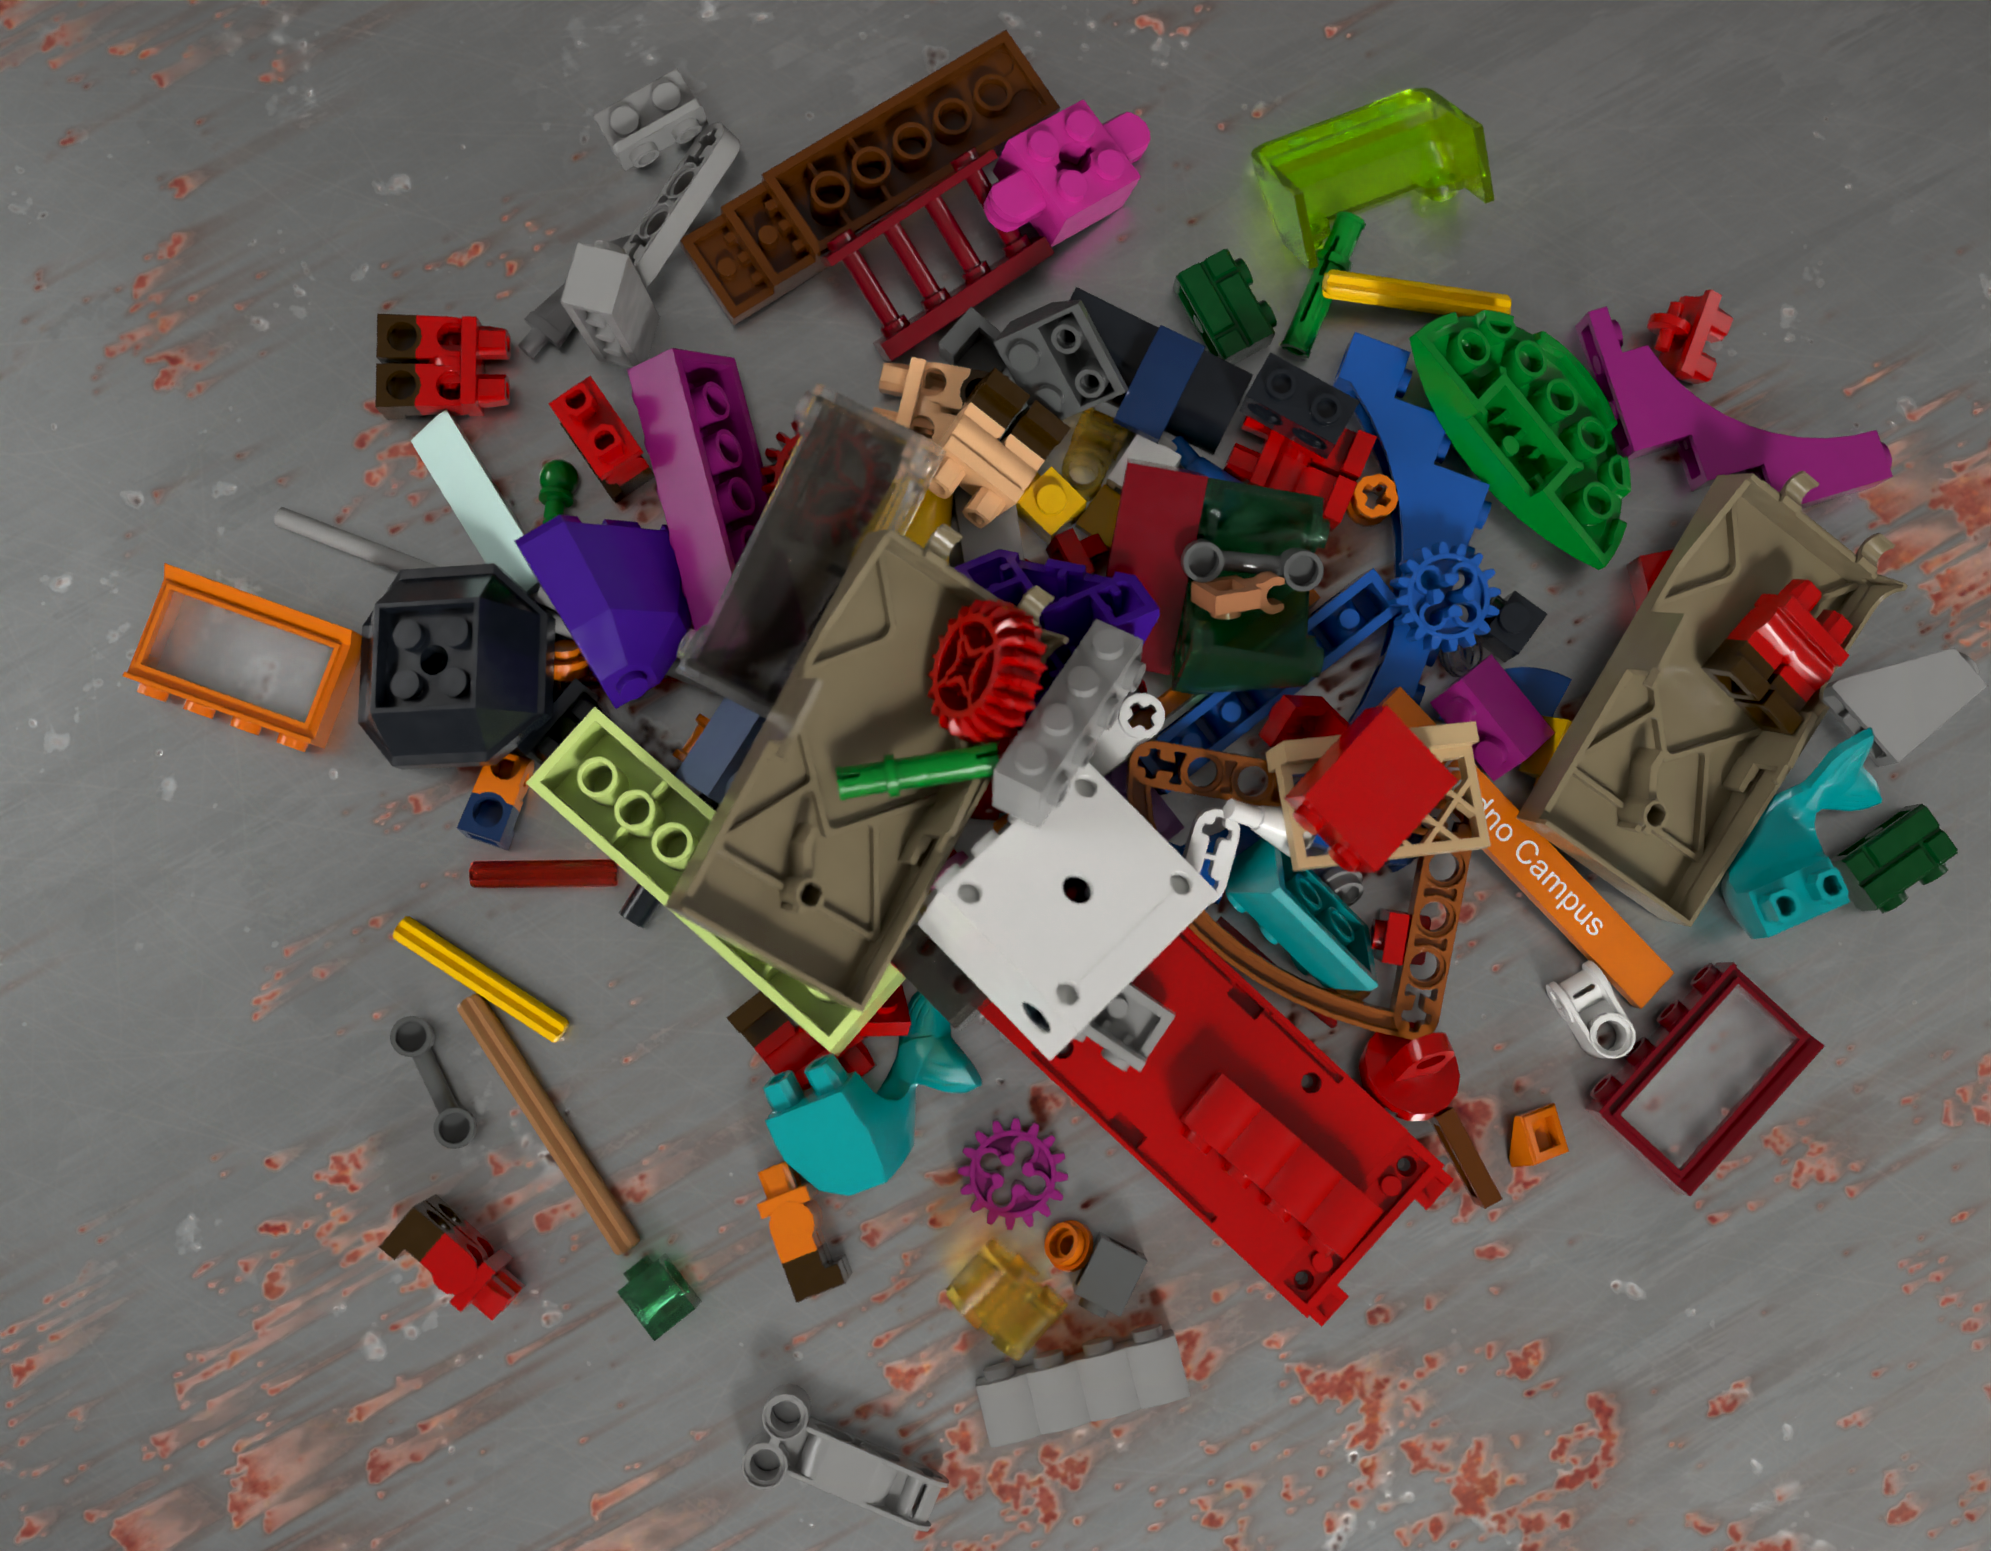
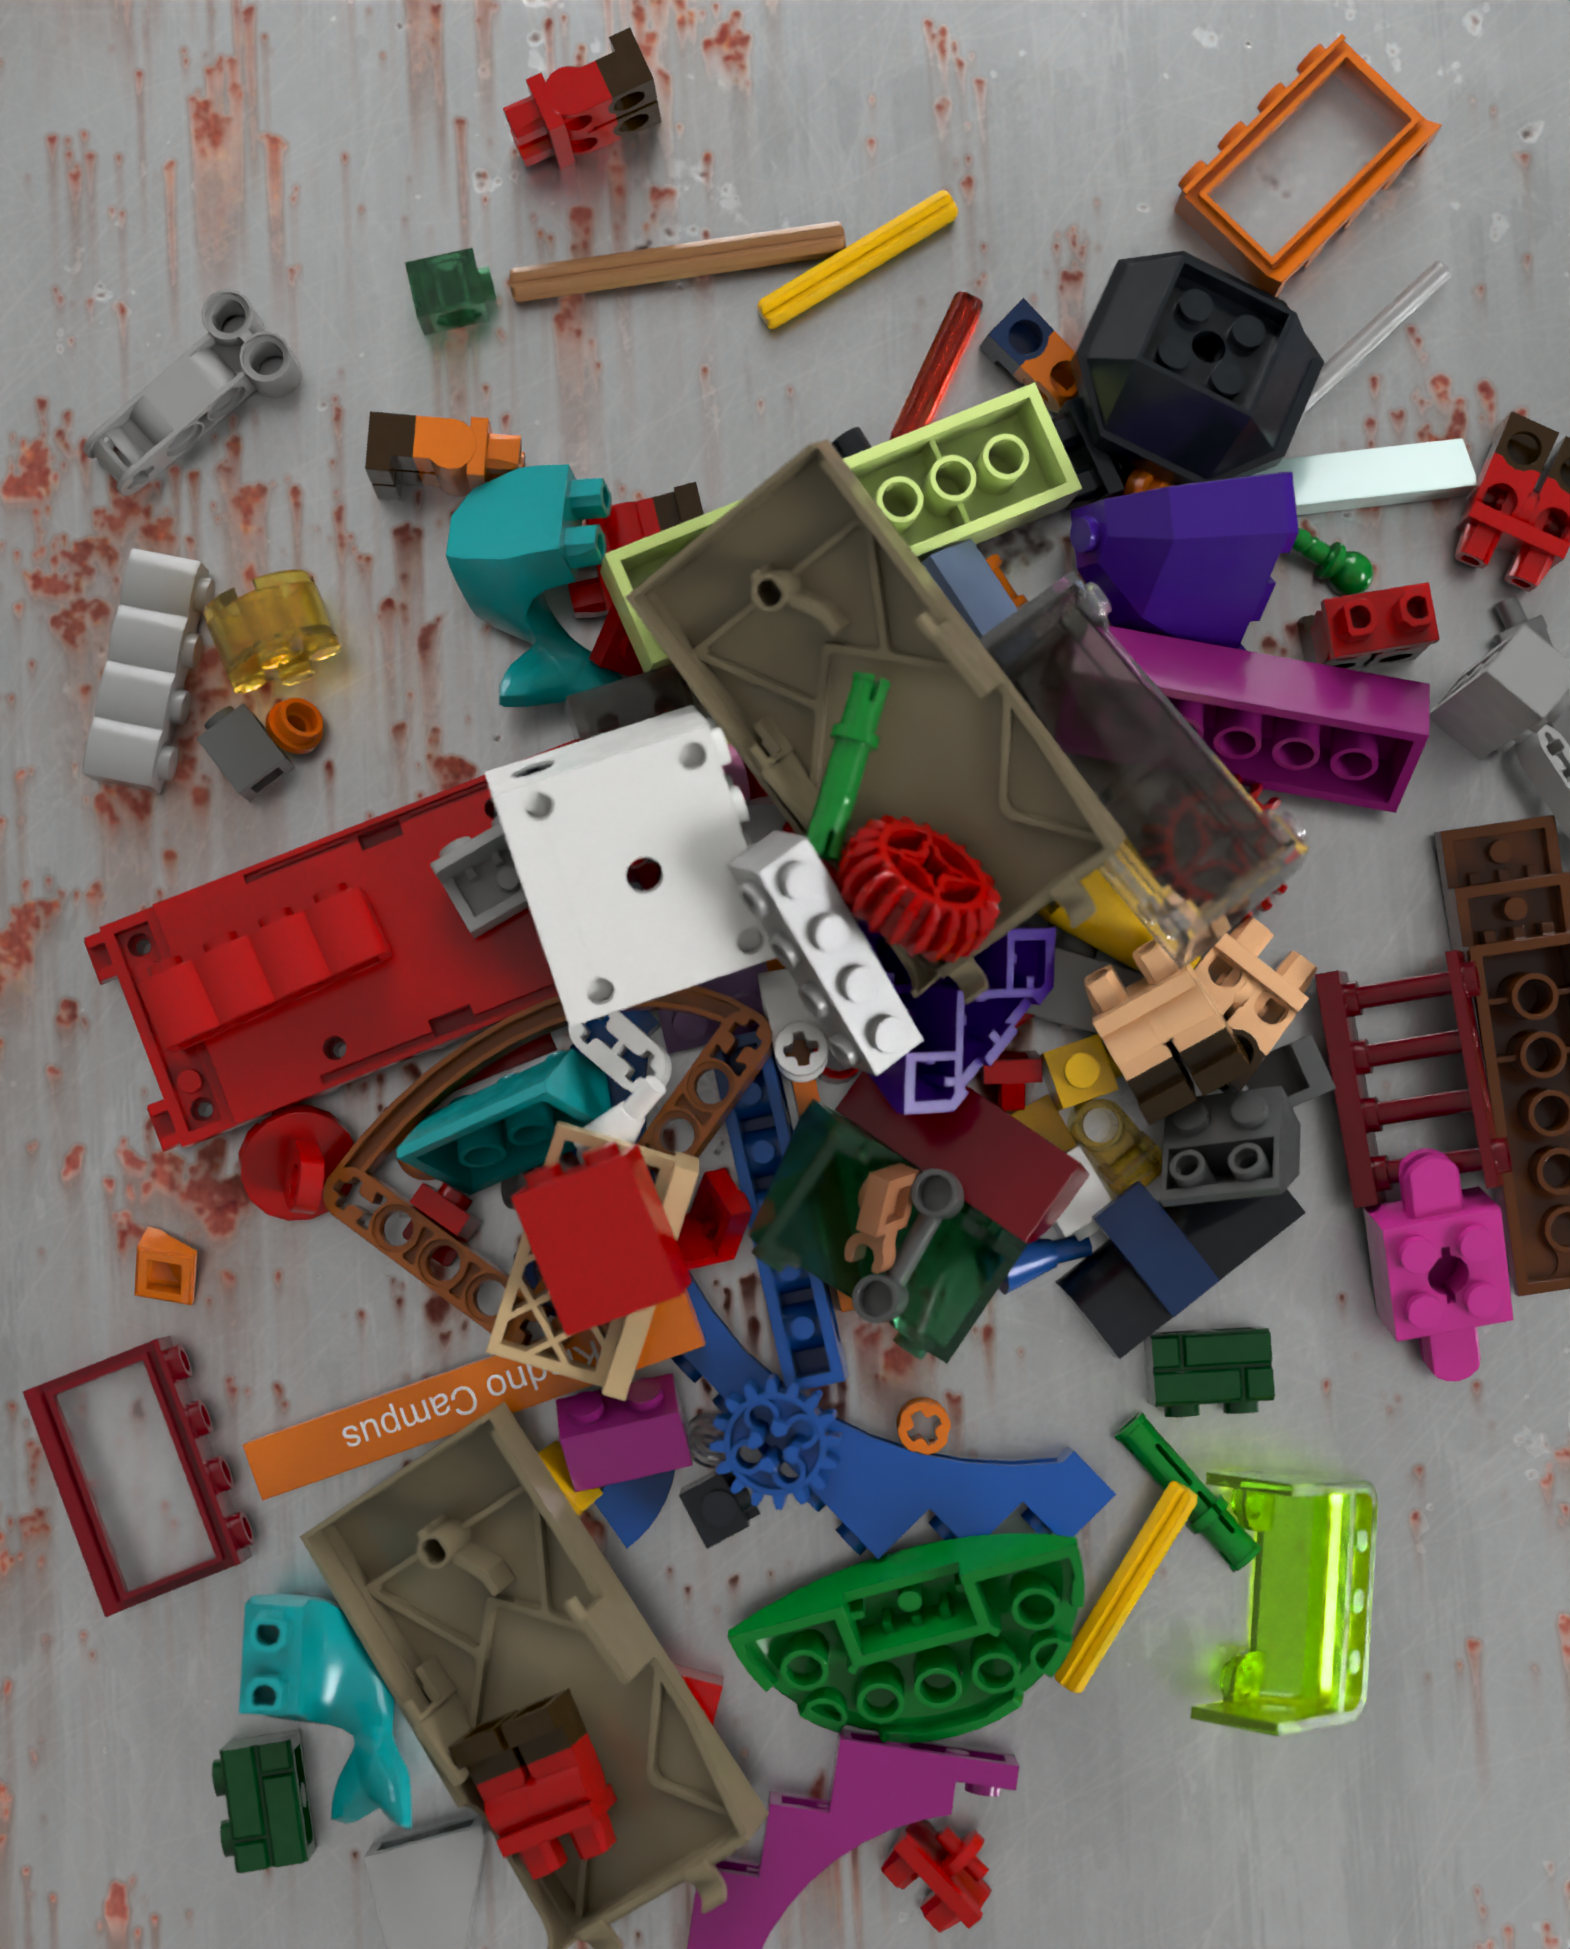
camera: 115 degrees right, 0 degrees up
dark grey bar [390,1016,477,1149] -> none
magenta gear [958,1117,1068,1230] -> none
red hips [1223,415,1377,532] -> none
black brick [1239,352,1360,459] -> none
reddish brown tile [1429,1106,1503,1209] -> none
white piece [1546,960,1636,1059] -> none

